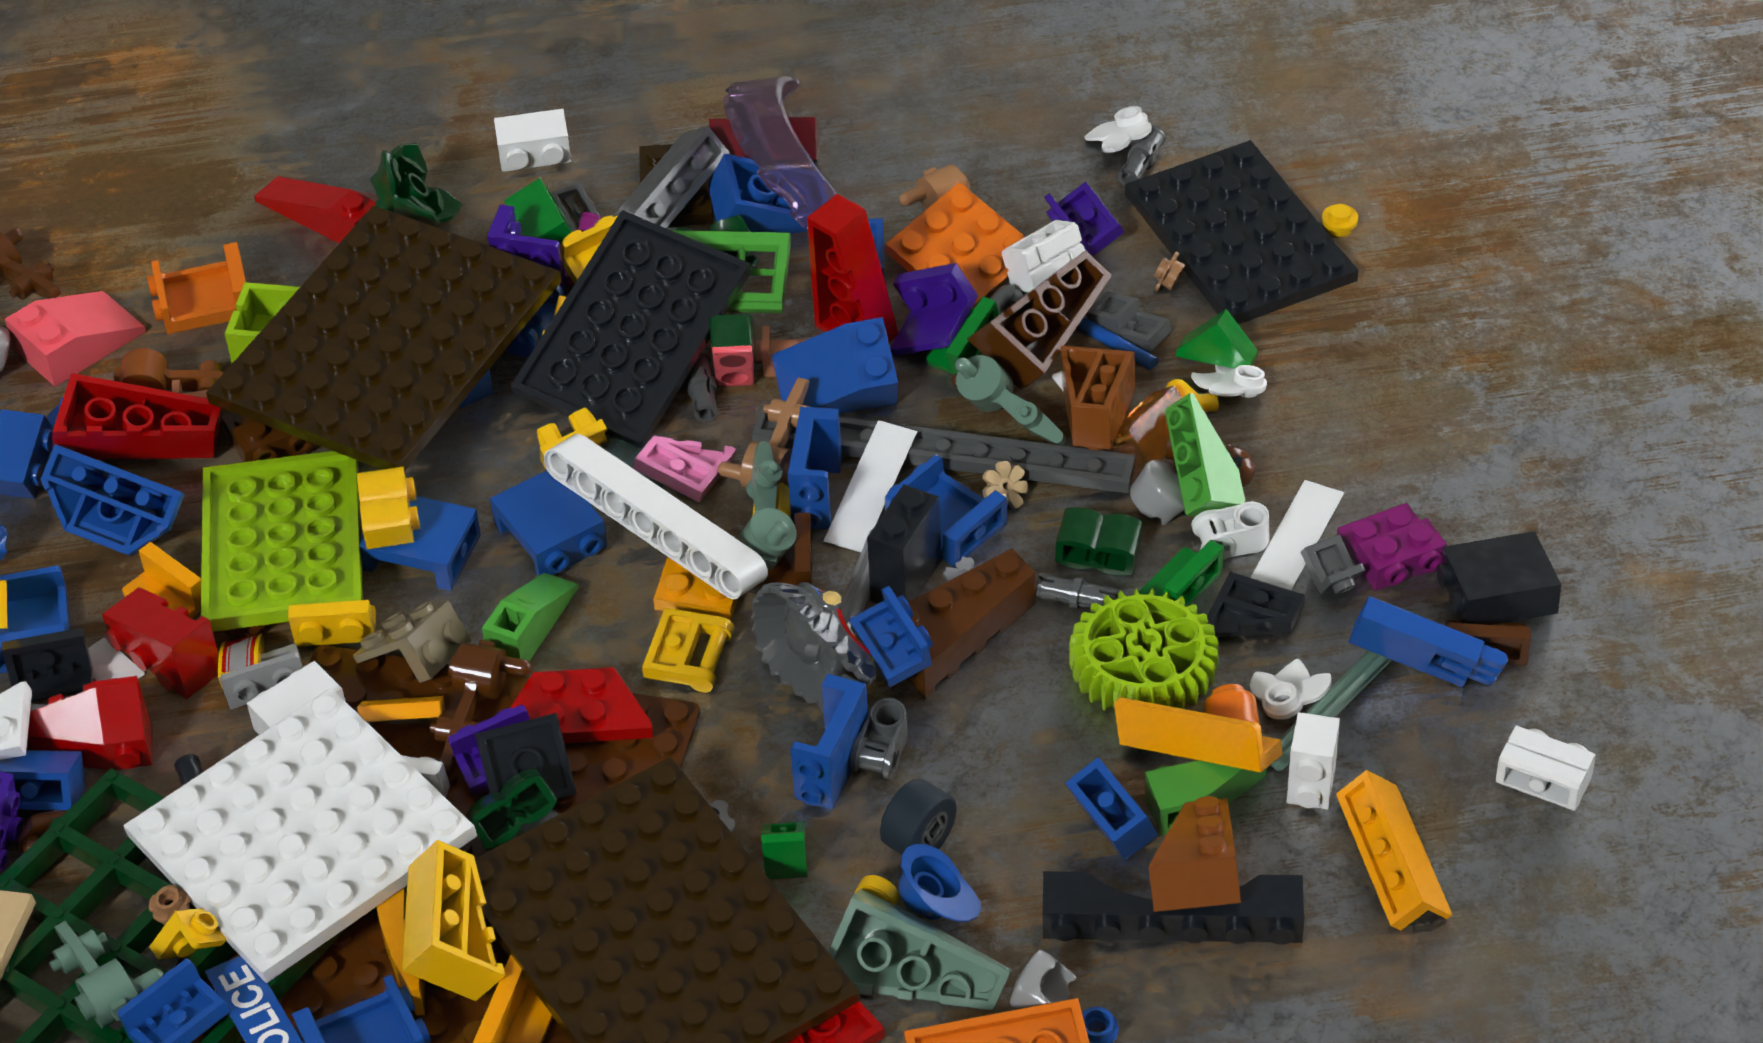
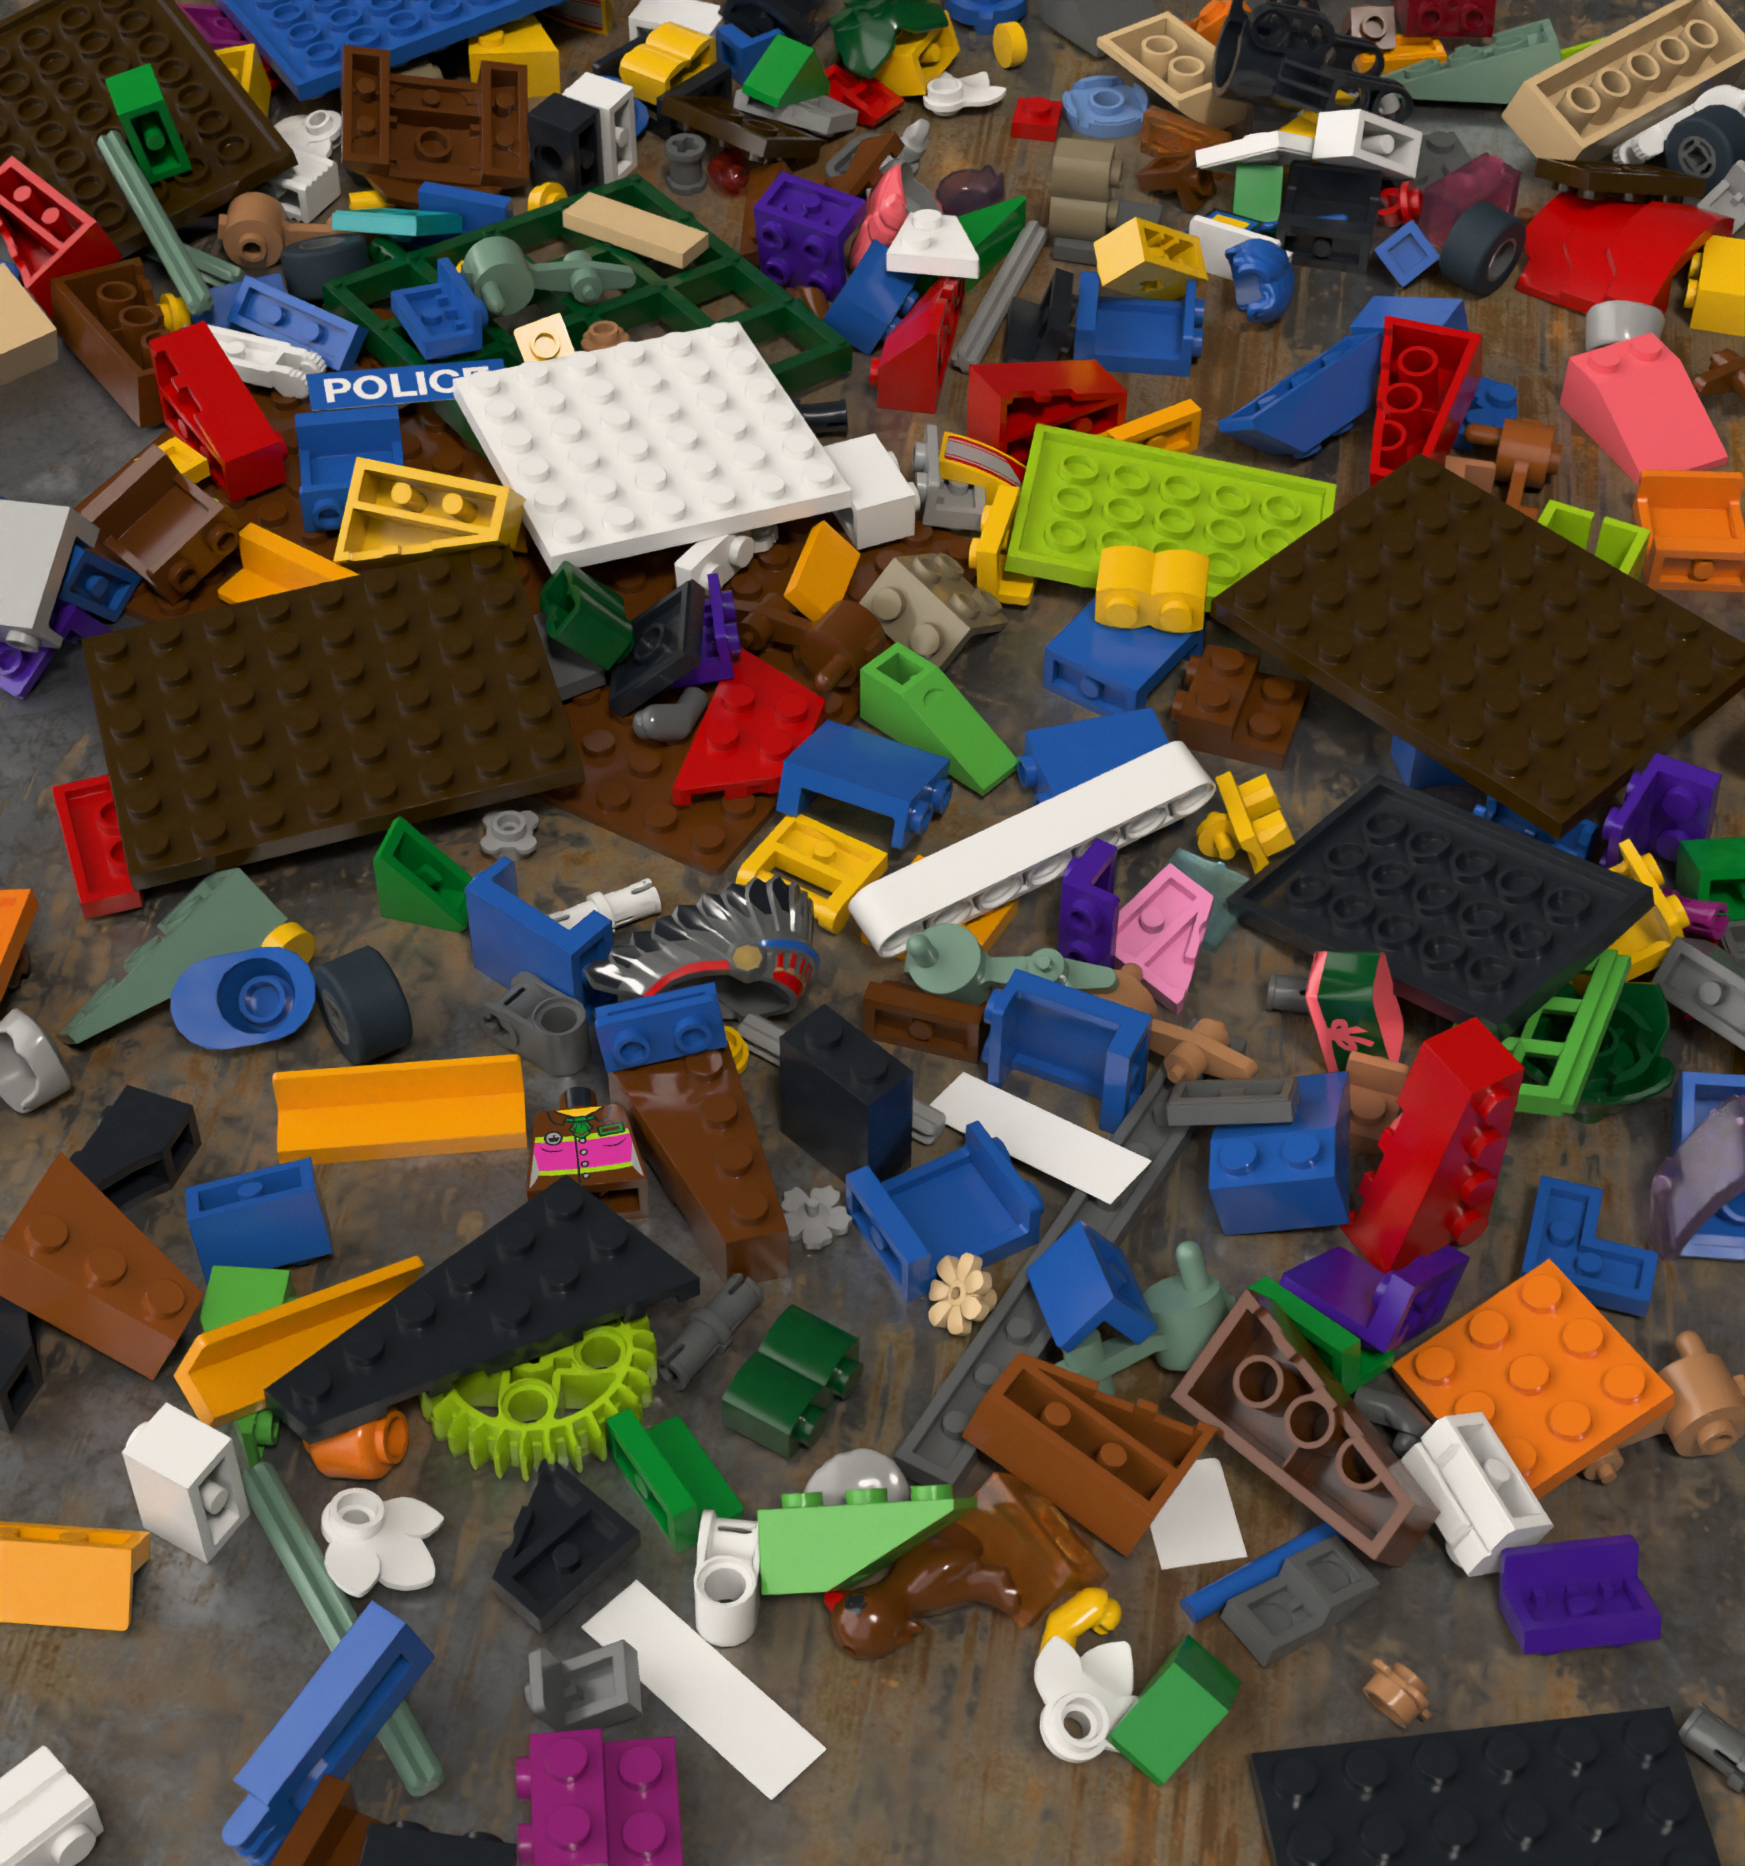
camera: 105 degrees right, 0 degrees up
none -> black wing [264,1174,700,1445]
none -> light orange panel [272,1054,528,1165]
none -> torso [526,1087,650,1220]
none -> white pin [547,878,662,935]
none -> dark grey arm [632,687,709,741]
none -> blue panel [776,720,953,850]
none -> blue panel [1027,1219,1158,1353]
none -> dark purple bracket [1057,838,1120,969]
none -> dark grey tile [1166,1077,1301,1126]
none -> reddish brown plate [1170,643,1311,771]

